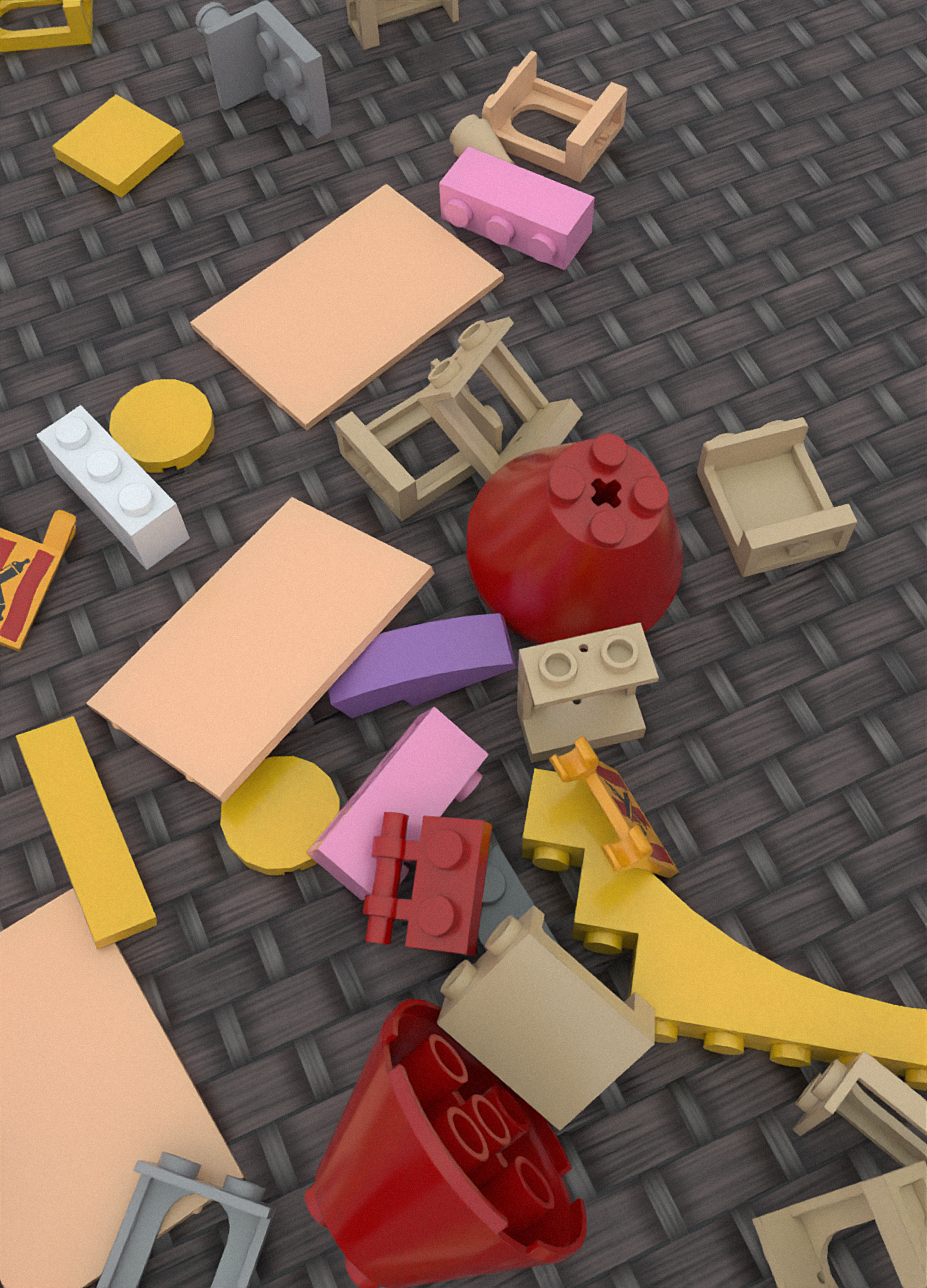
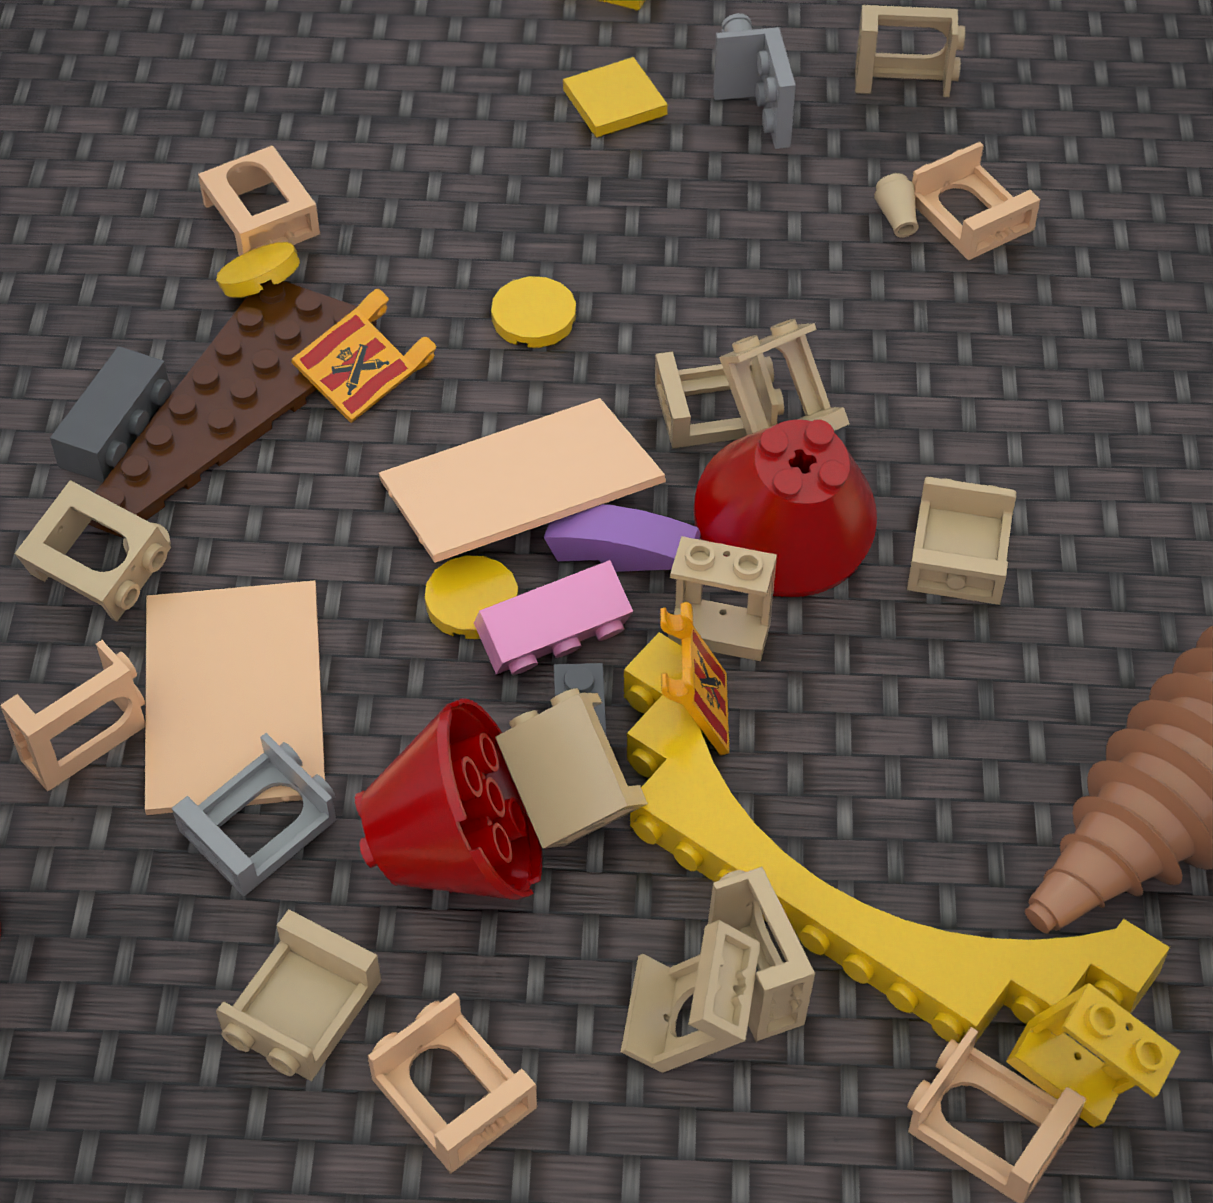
camera: 25 degrees right, 10 degrees down
yellow tile [16,716,157,950] -> none
white brick [37,405,190,570] -> none
light nougat piece [190,184,504,431] -> none
red plate [362,812,492,956] -> none
bright pink brick [439,146,595,270] -> none

